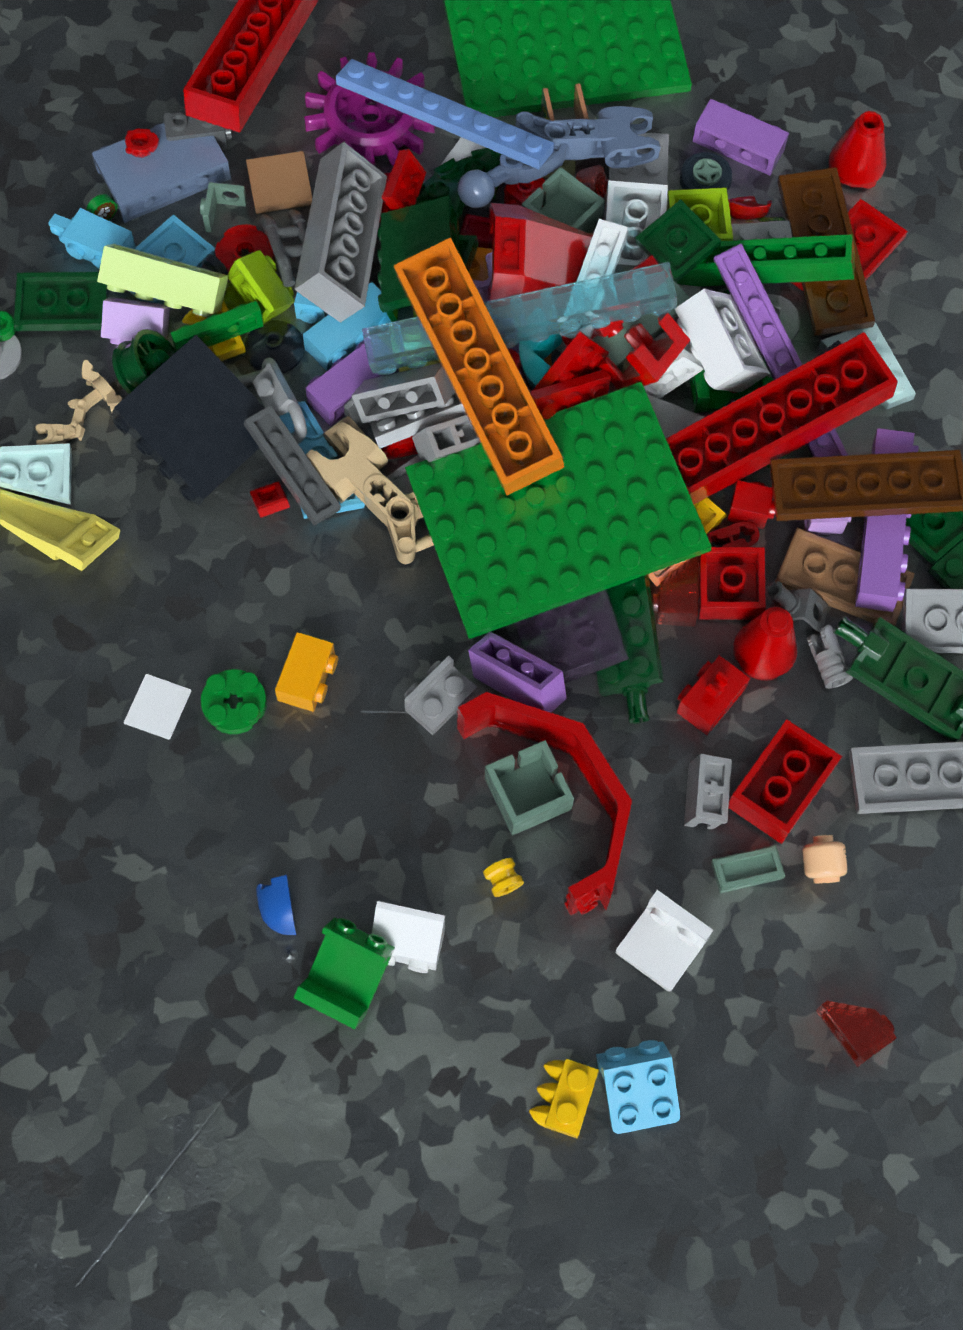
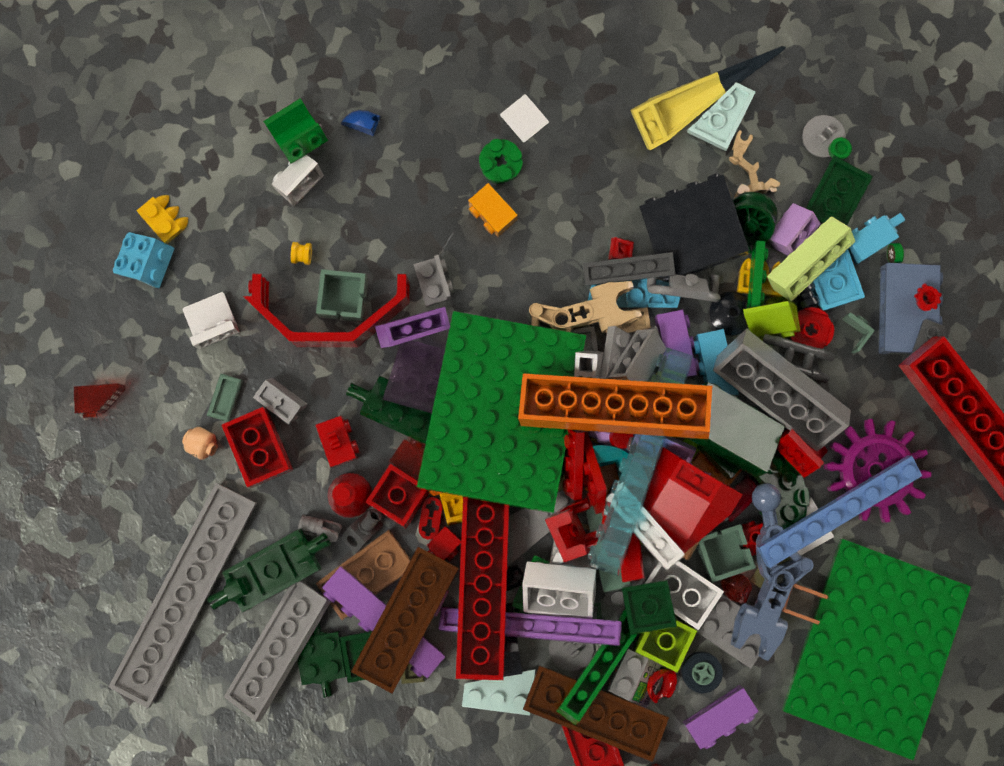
camera: 125 degrees right, 15 degrees up
medium nougat tile [246,151,313,214] -> none

